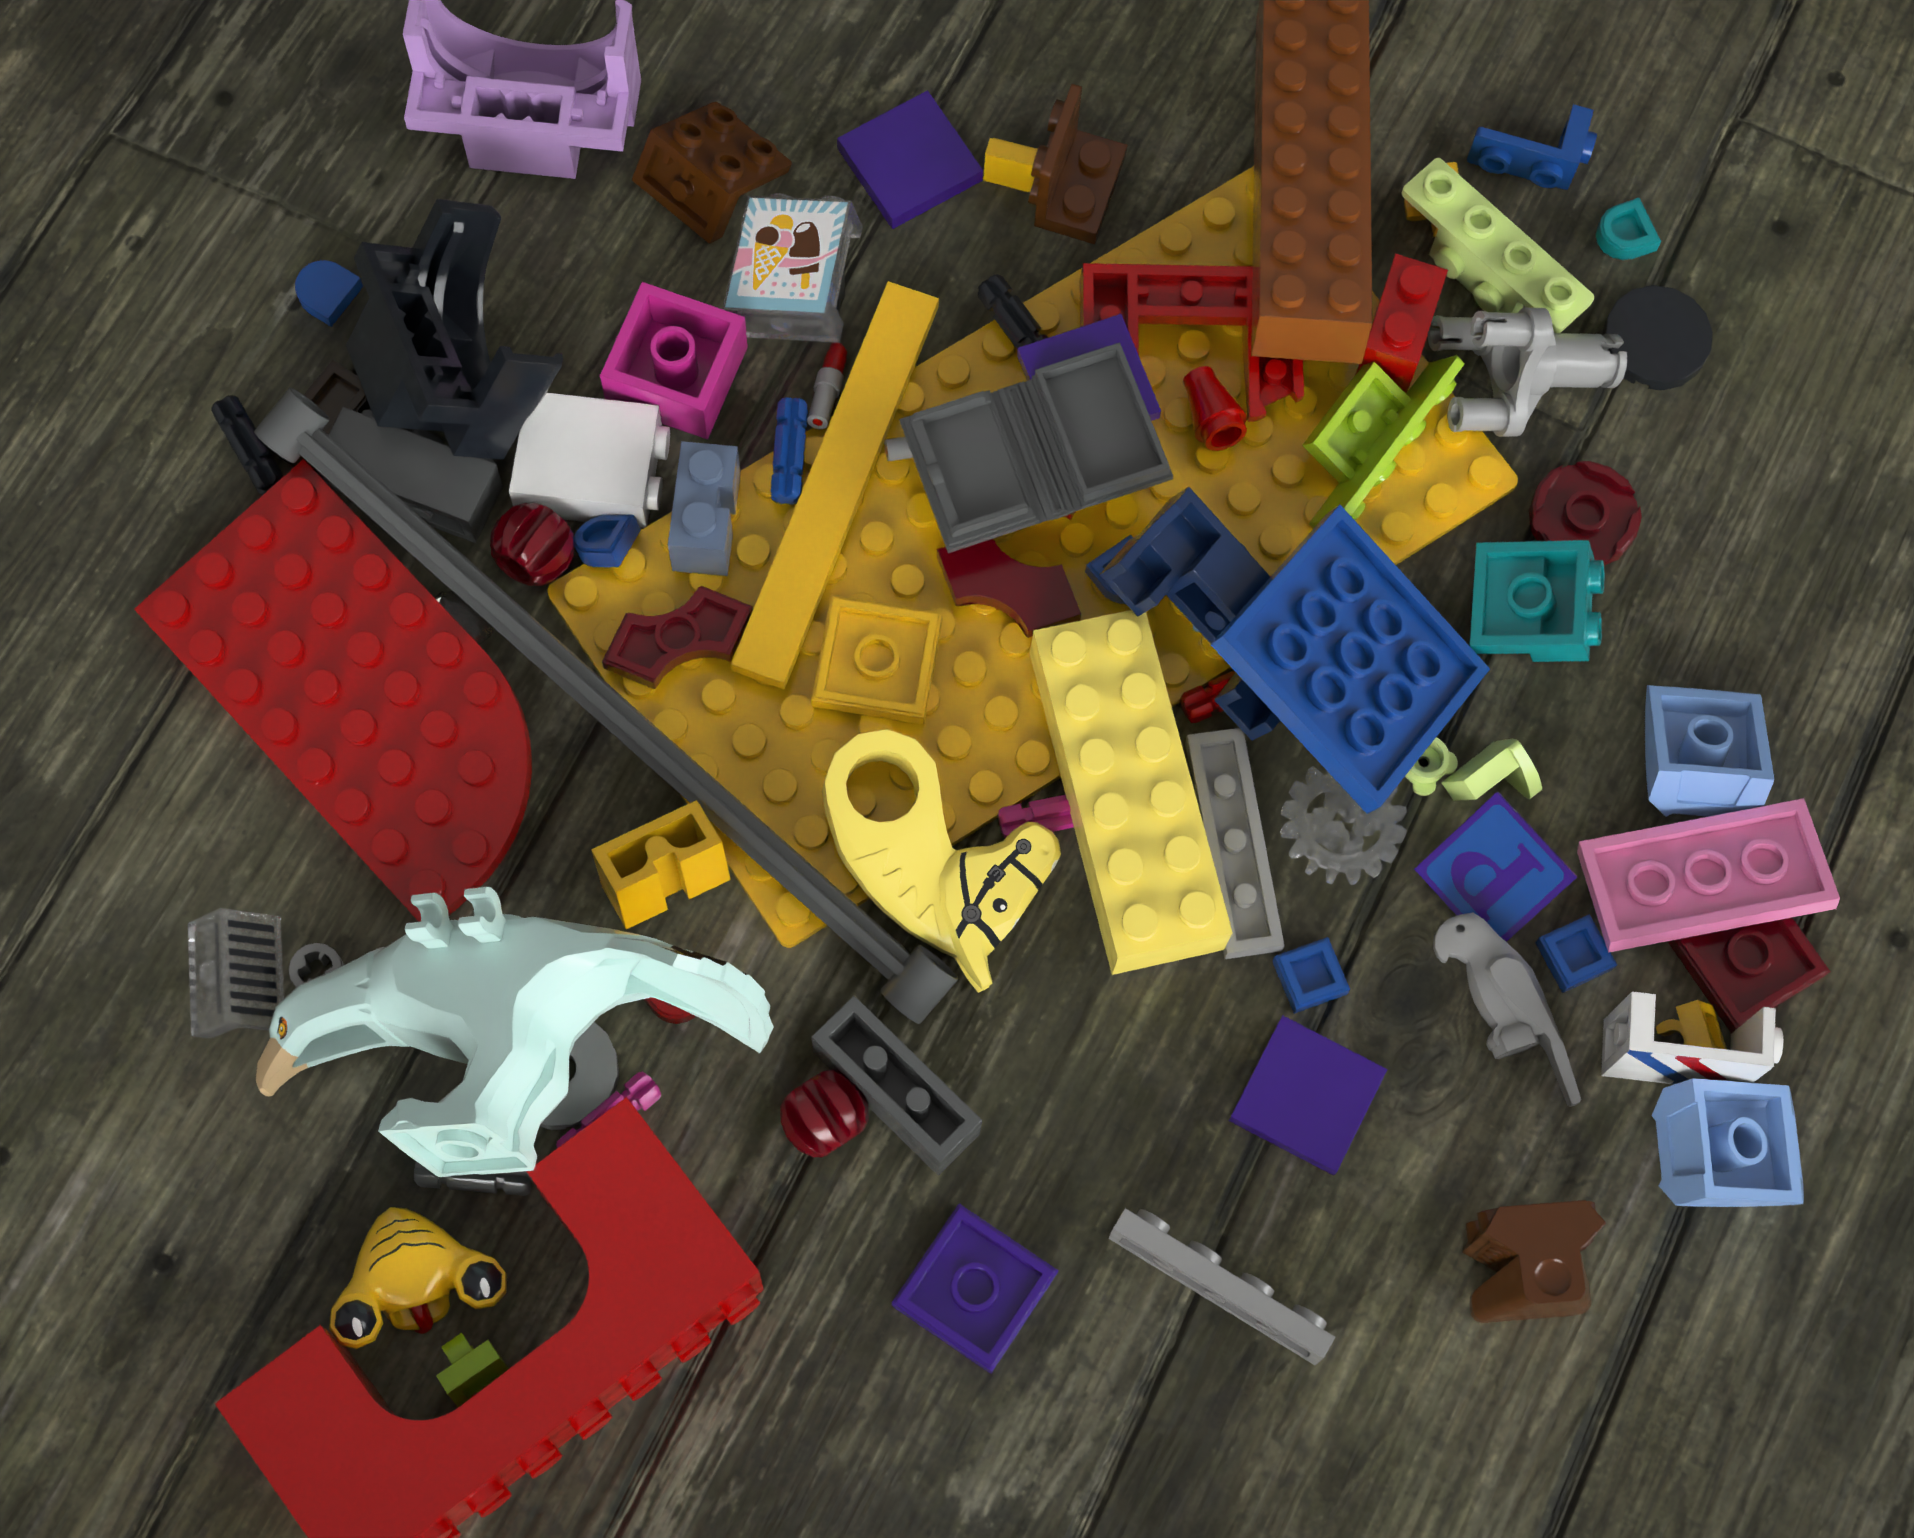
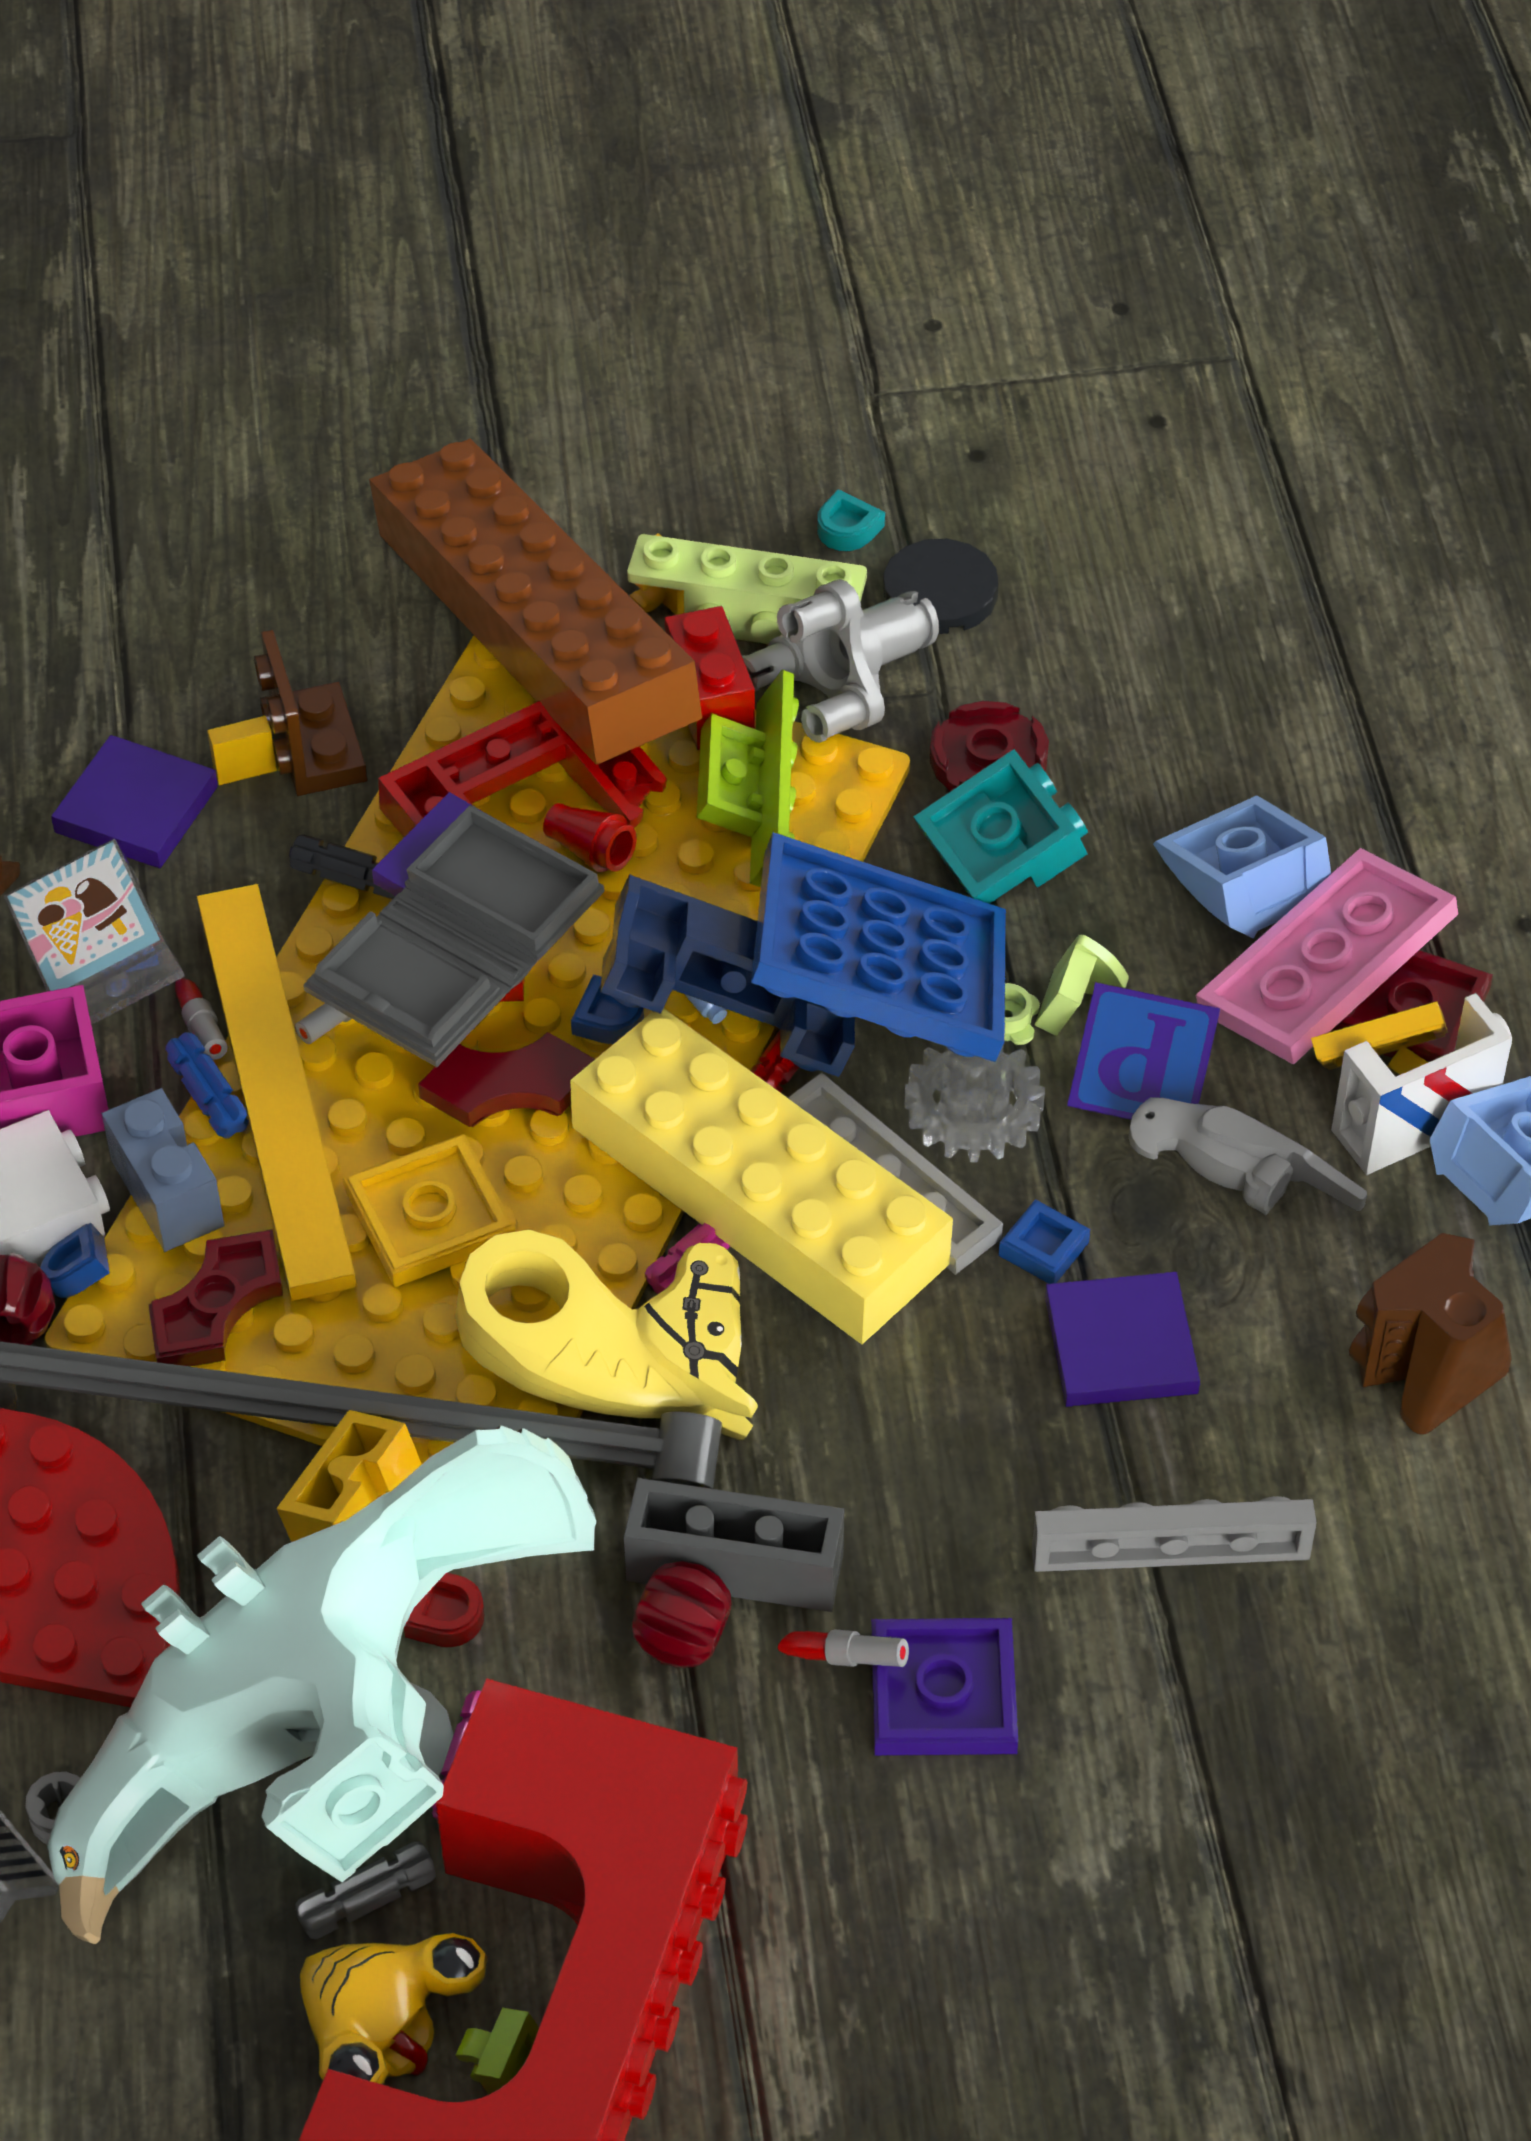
camera: 30 degrees left, 20 degrees down
blue bracket [1467,104,1597,190] -> none
blue tile [1535,914,1617,993] -> none
none -> light grey piece [778,1629,909,1667]
none -> yellow tile [1311,1001,1448,1070]

